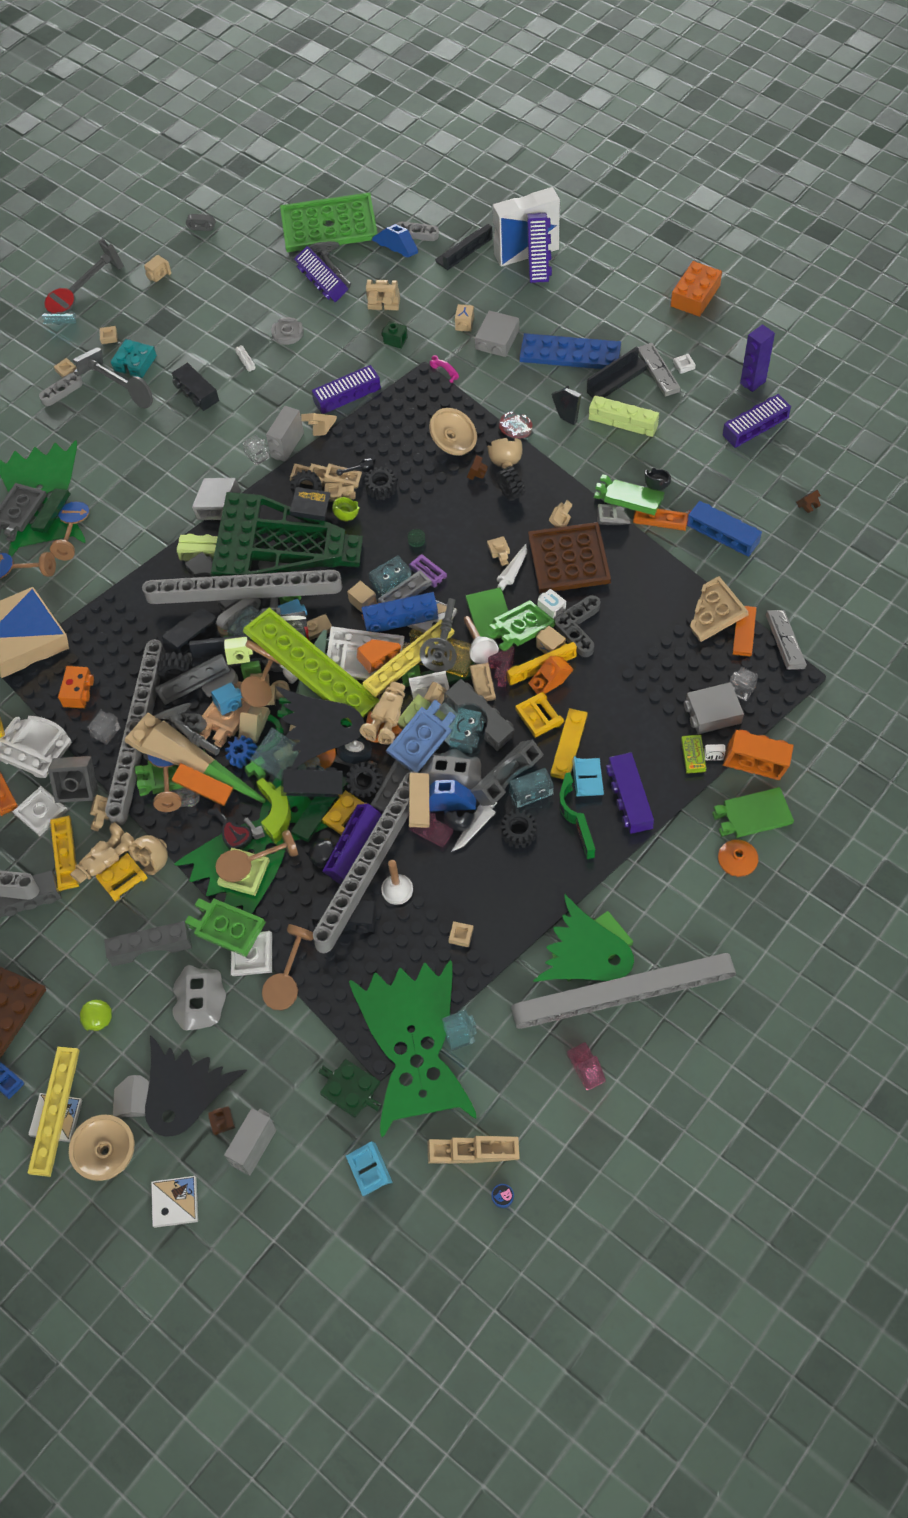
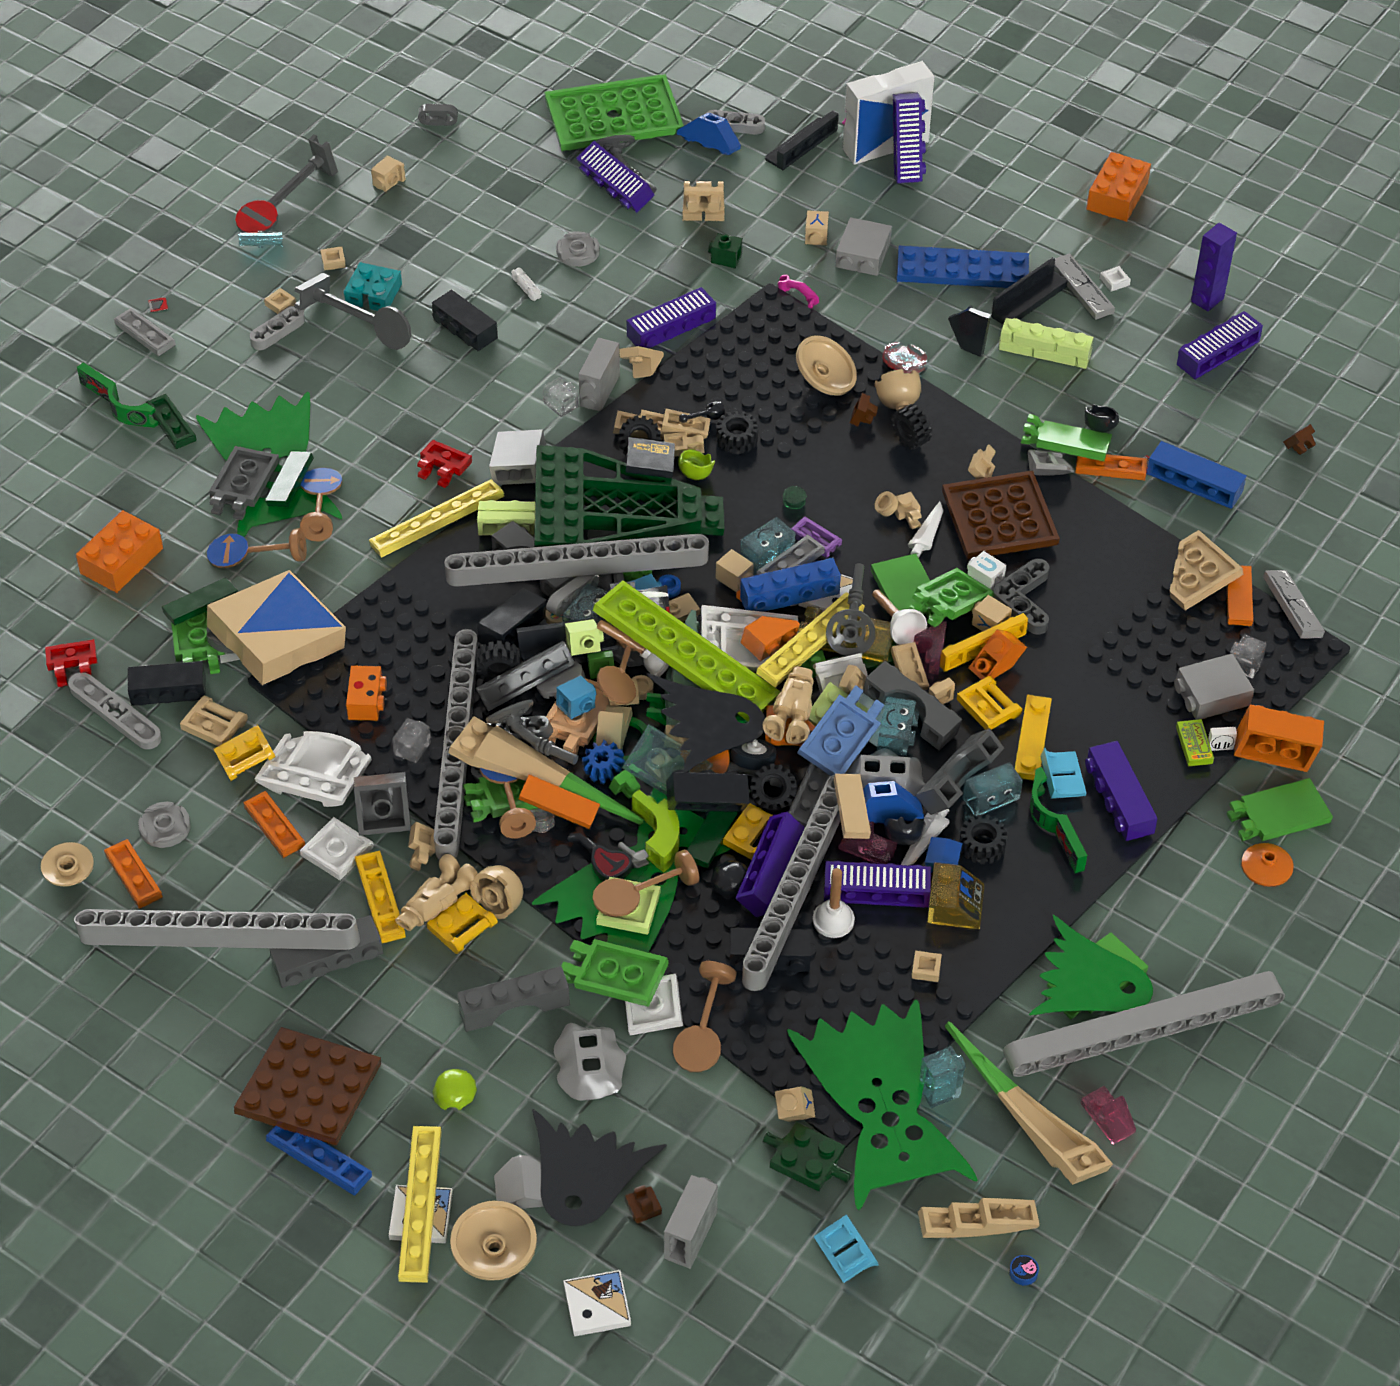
camera: 10 degrees left, 10 degrees down
none -> light yellow tile [369,479,504,558]
none -> red plate [417,440,472,488]
none -> blue tile [657,575,681,598]
none -> tan brick [775,1087,815,1122]
none -> dark purple brick [824,861,931,907]
none -> tan tile [875,491,899,516]
none -> blue piece [925,837,963,878]
none -> clear yellow slope [927,862,984,929]
none -> tan plate [929,678,955,705]
none -> tan plate [945,1021,1113,1185]

